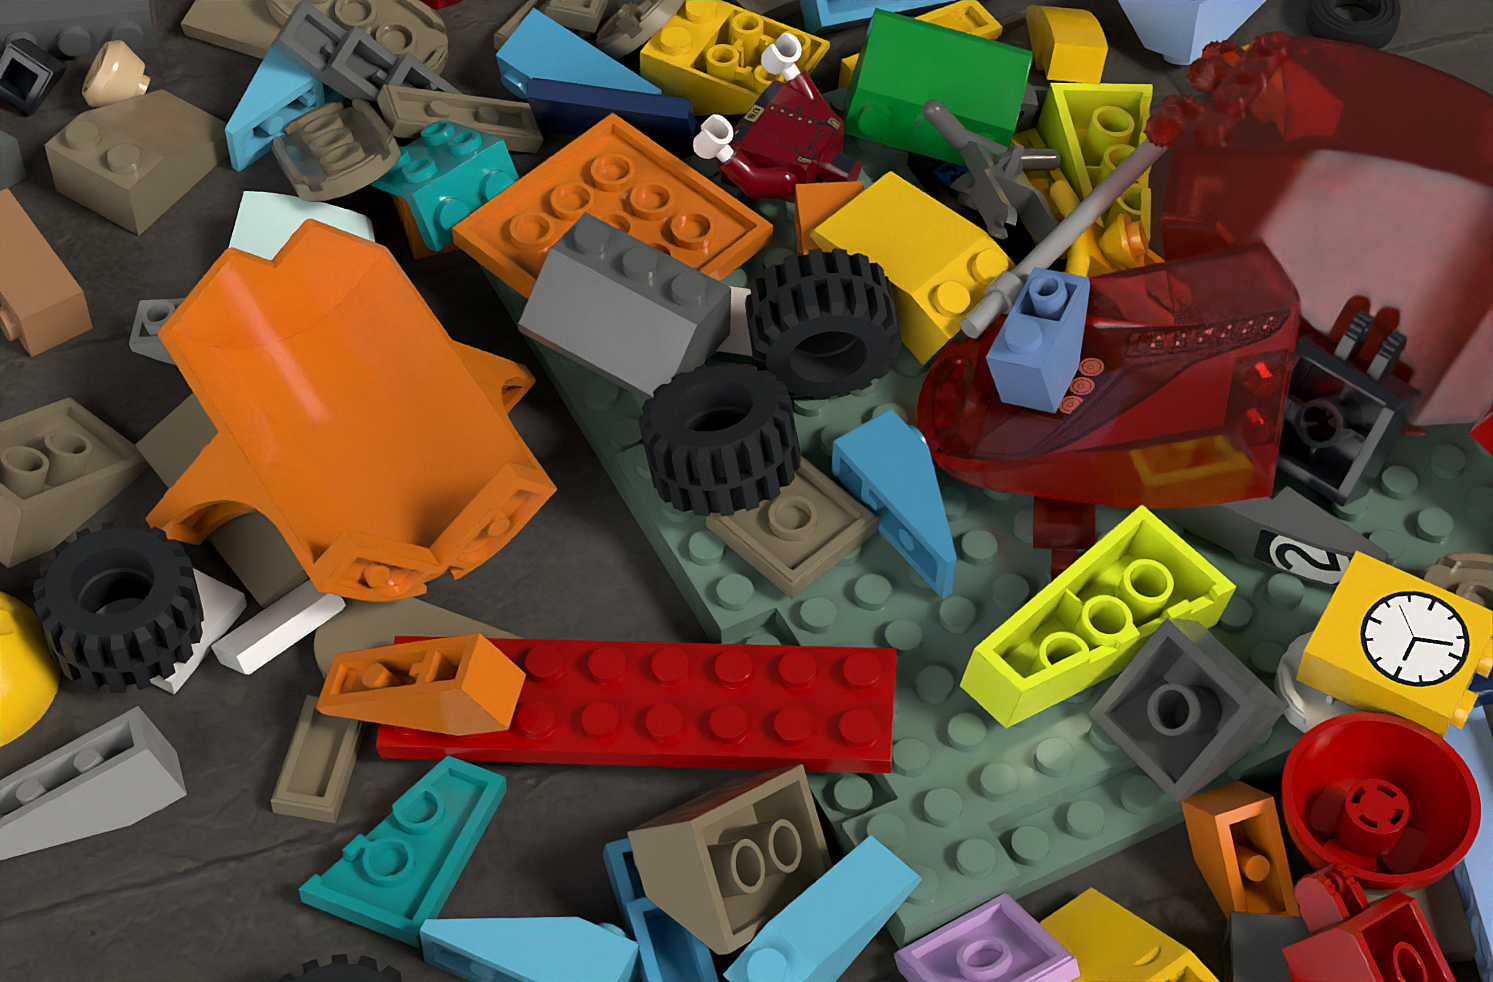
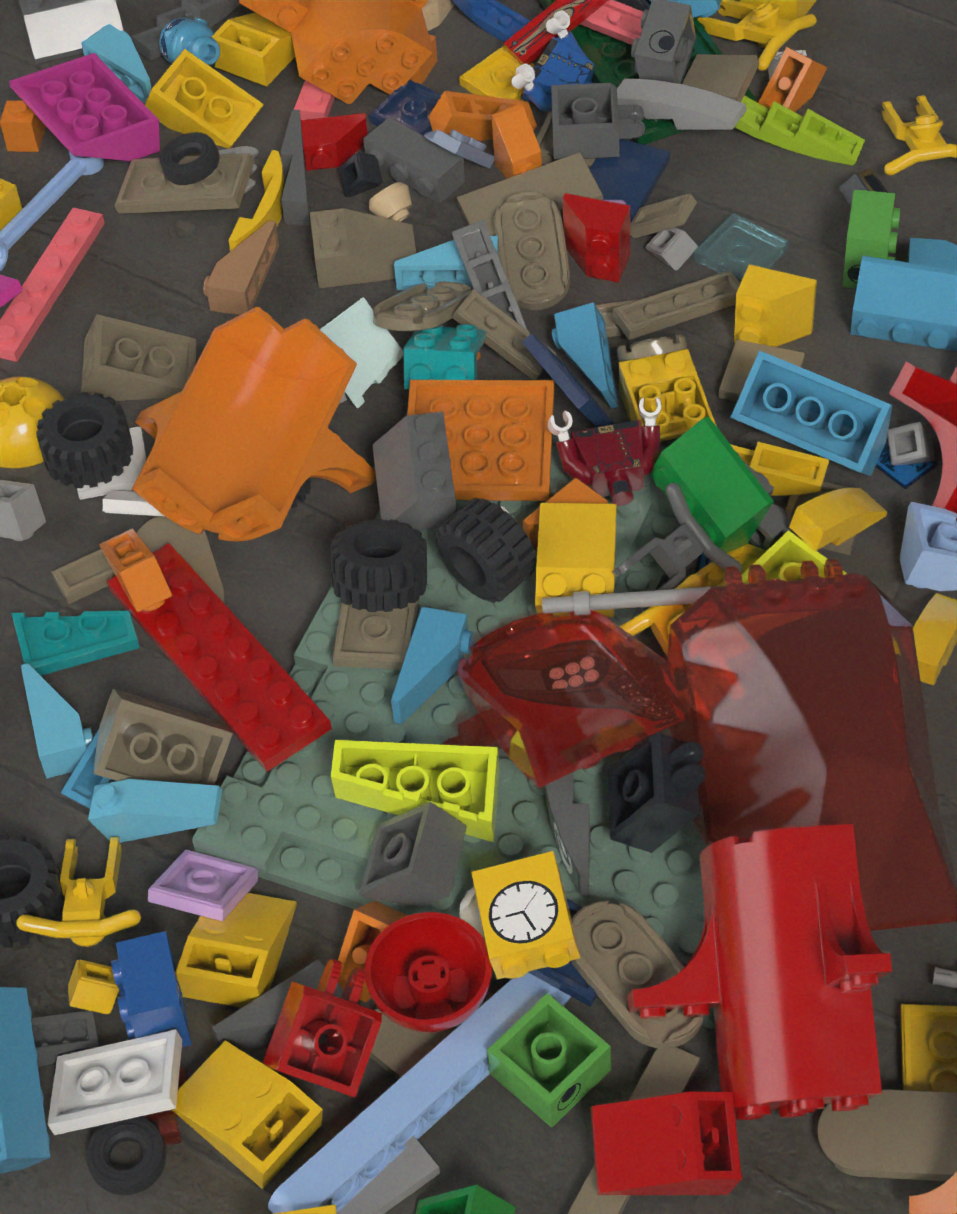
camera: 55 degrees right, 0 degrees up
medium blue slope [986,267,1090,413] -> none

